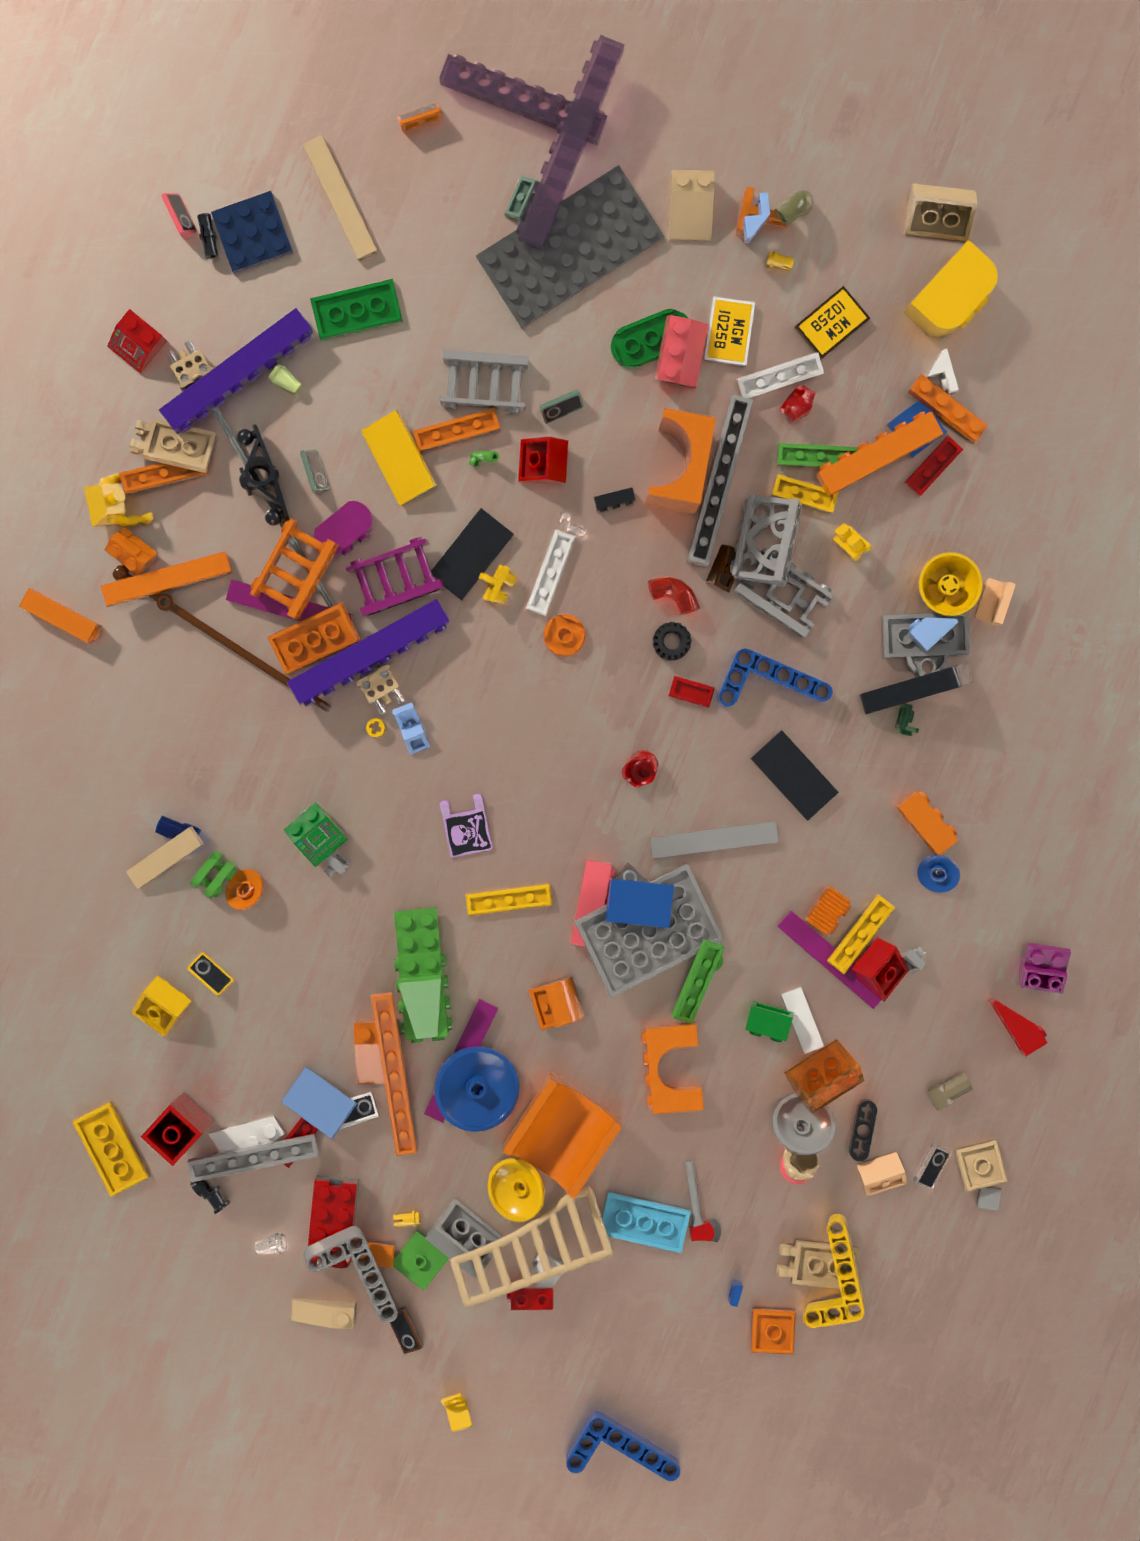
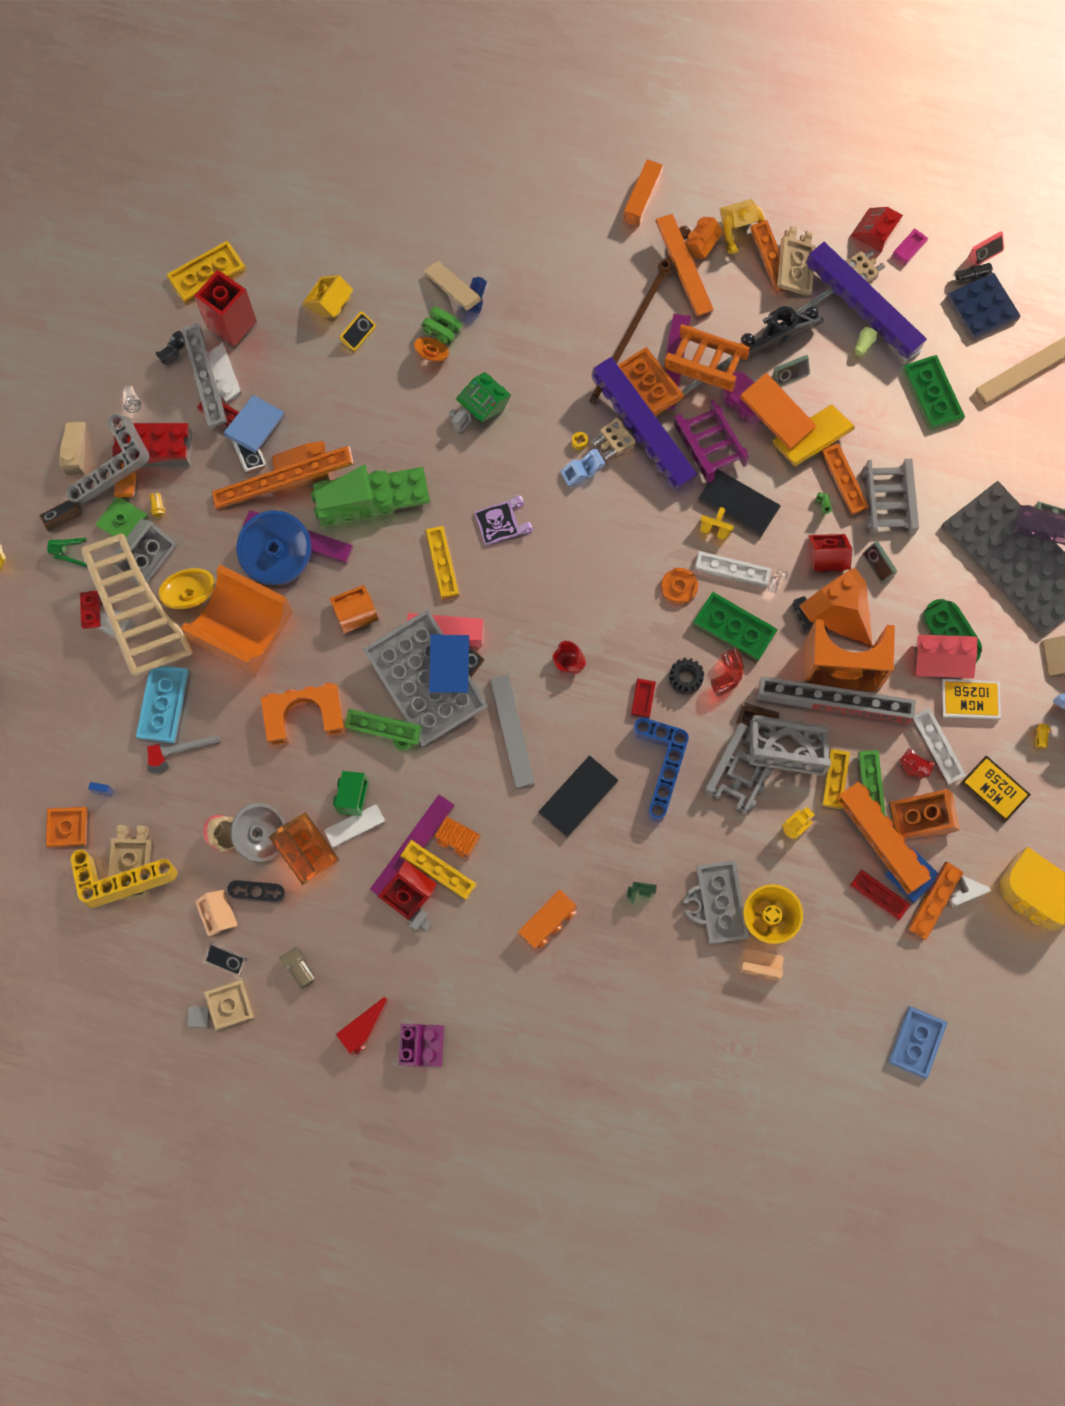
camera: 80 degrees right, 15 degrees down
black beam [859,662,974,715] -> none
light blue slope [906,617,958,652] -> none
blue dish [917,855,960,892] -> none
none -> green plant [47,538,88,568]
none -> green plate [693,591,778,662]
none -> orange tile [740,372,817,450]
none -> orange wedge [799,568,873,648]
none -> medium blue tile [888,1006,948,1079]
none -> orange slope [890,789,960,839]
none -> dark pink tile [892,228,929,265]

